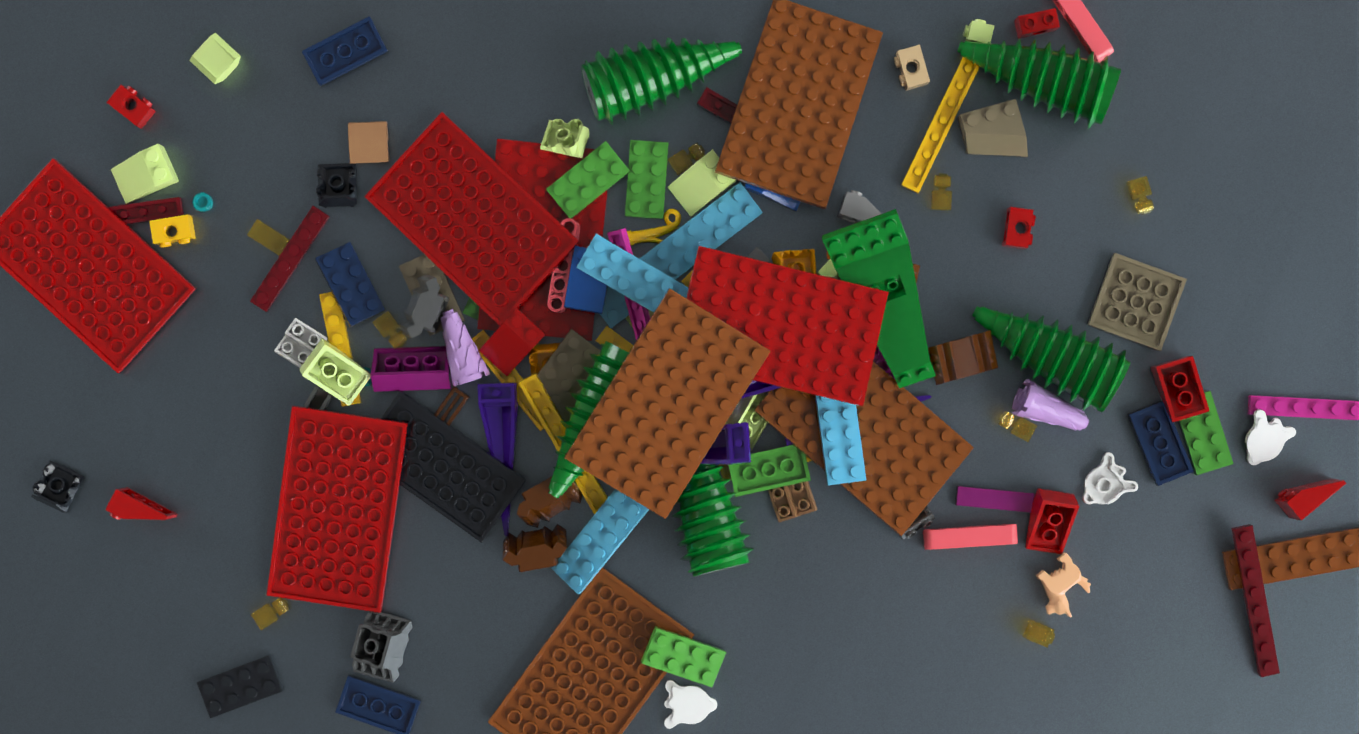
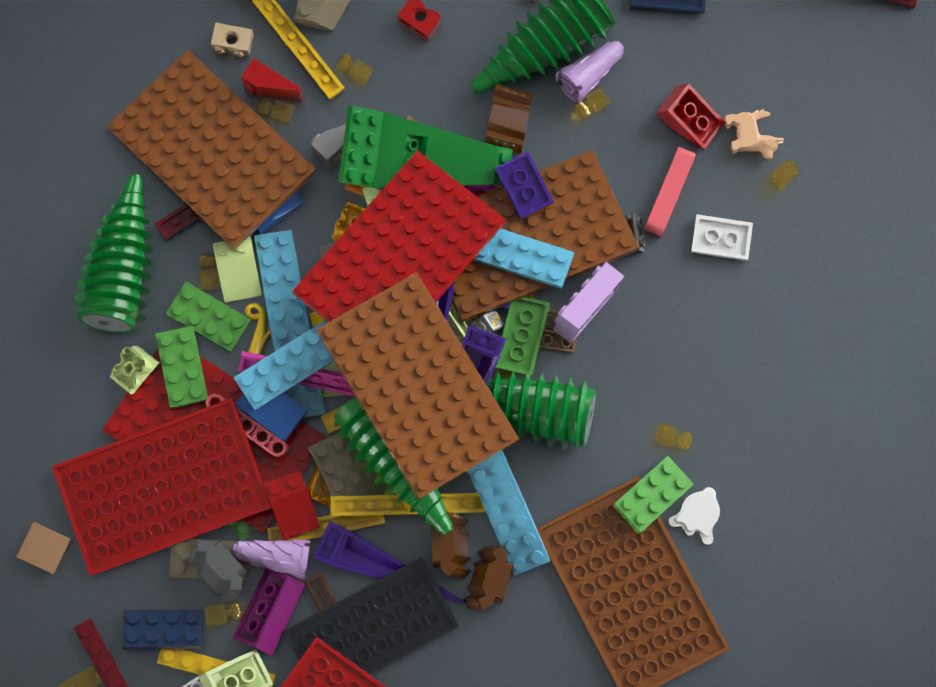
camera: 65 degrees left, 10 degrees down
black slope [316,163,357,208] -> none
magenta tile [955,486,1034,512] -> none
white tile [1082,452,1138,504] -> none
none -> red slope [241,59,303,102]
none -> clear yellow plate [257,98,295,125]
none -> light grey brick [471,310,505,334]
none -> dark purple tile [494,151,554,220]
none -> lavender brick [553,262,624,343]
none -> clear yellow plate [654,423,694,450]
none -> white plate [691,215,753,261]

